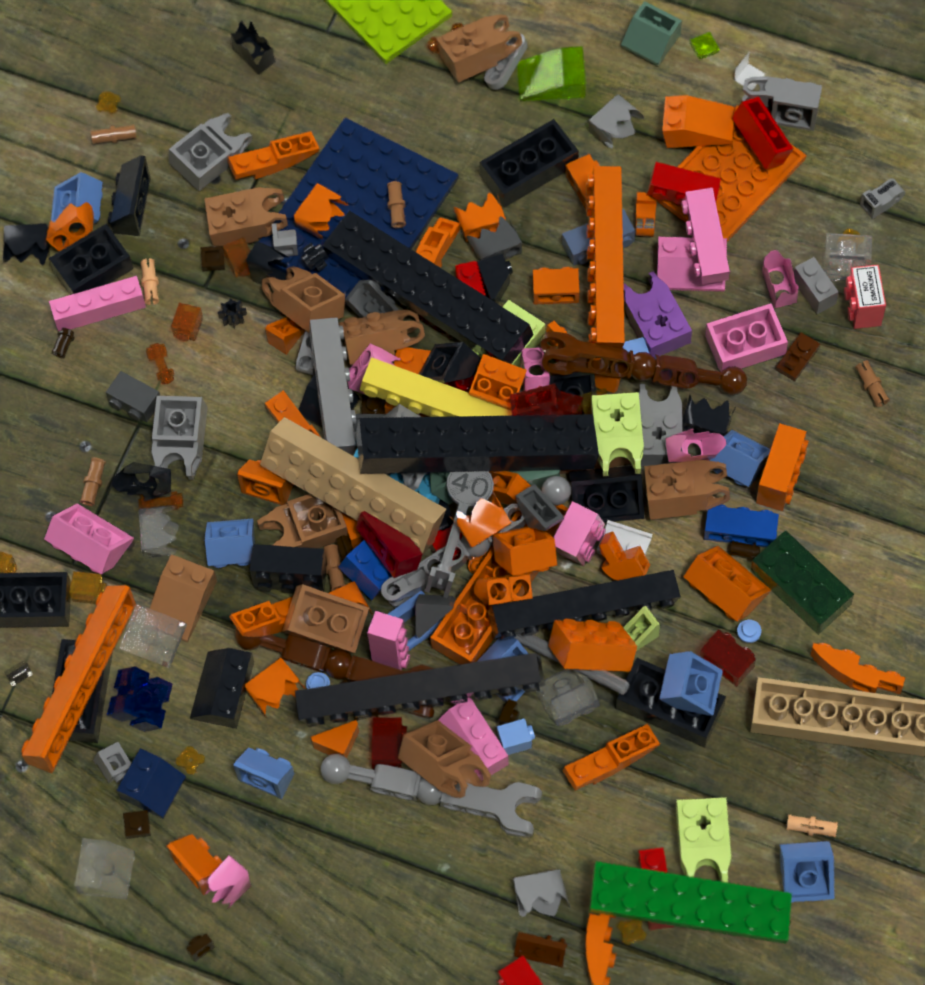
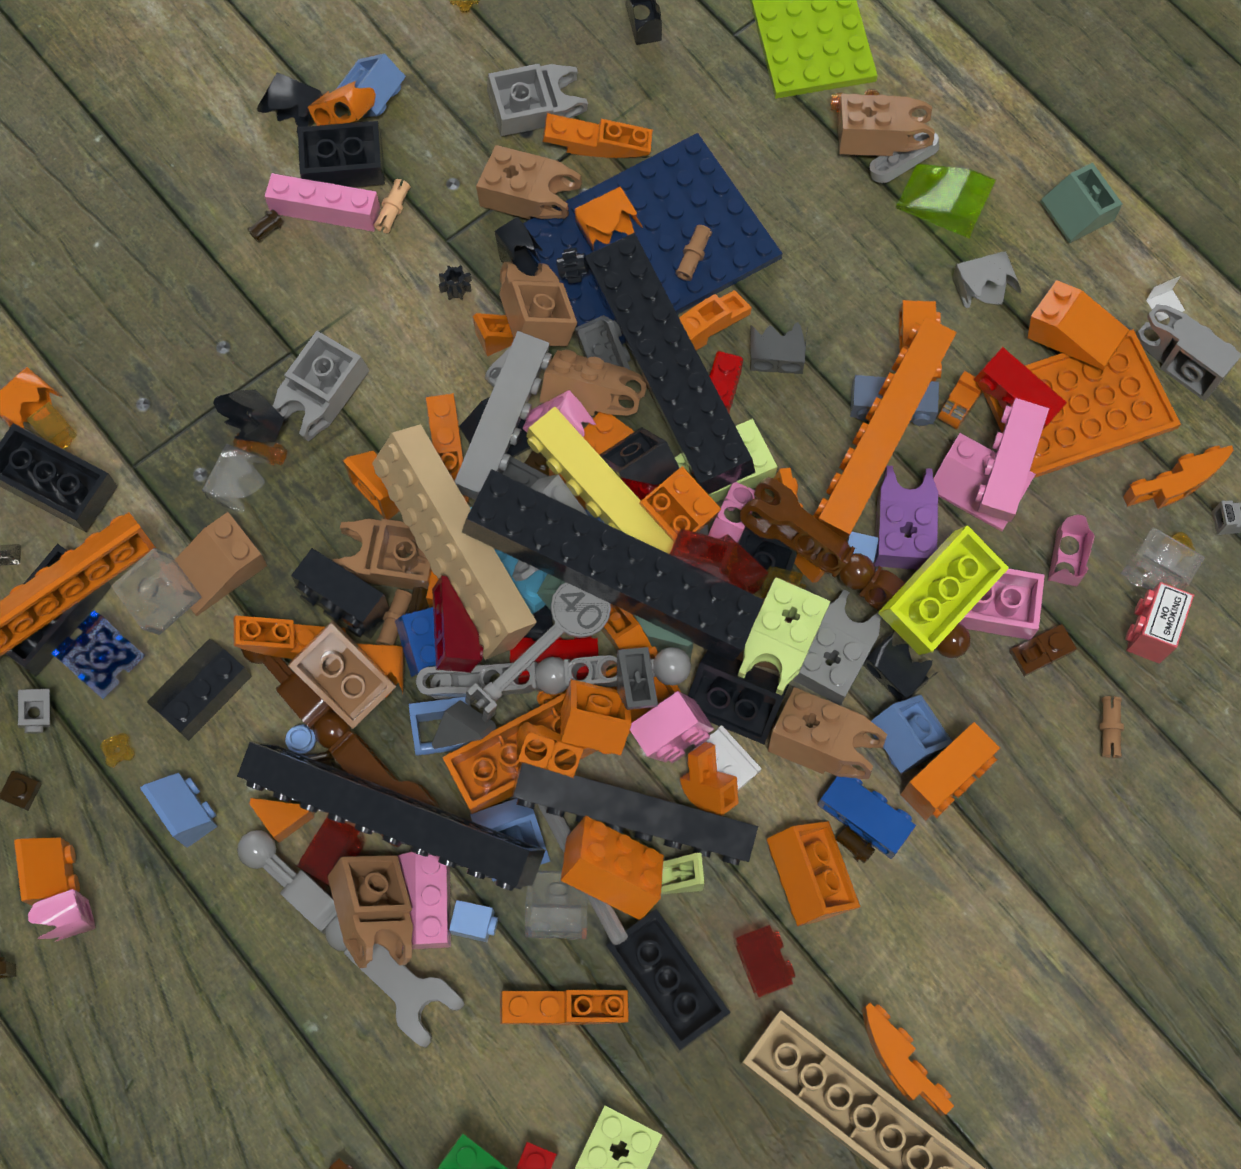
camera: 25 degrees right, 5 degrees up
bright pink slope [44,504,134,574] -> none
clear yellow brick [69,571,107,604] -> none
medium nougat pin [80,458,106,506] -> none
medium nougat pin [91,125,136,144] -> none
dark grey brick [106,371,160,423] -> none
black slope [108,155,151,236] -> none
dark blue slope [117,748,186,819] -> none
clear orange bar [146,343,174,384] -> none
clear orange brick [171,303,203,341] -> none
dark brown plate [200,245,225,271] -> none
medium blue slope [205,518,255,568] -> none
clear orange brick [223,237,250,278] -> none
orange piece [245,658,306,718] -> none
light grey panel [272,223,298,256] -> none
bright pink brick [368,611,410,670] -> none
orange piece [452,490,511,548] -> none
orange piece [454,192,506,242] -> none
black slope [477,254,513,304] -> none
black brick [479,119,579,208] -> none
dark brown plate [499,698,520,726] -> none
light grey piece [513,869,570,917] -> none
orange brick [533,267,579,304] -> none
medium blue slope [660,651,723,716] -> none
bright pink piece [665,429,726,462] -> none
clear neon green tile [690,32,720,60] -> none
red brick [732,97,794,170] -> none
light blue plate [737,619,761,643] -> none
clear green brick [750,530,854,635] -> none
light grey brick [794,257,838,314] -> none
none -> neon yellow brick [878,525,1009,655]
none -> orange slope [1123,445,1234,509]

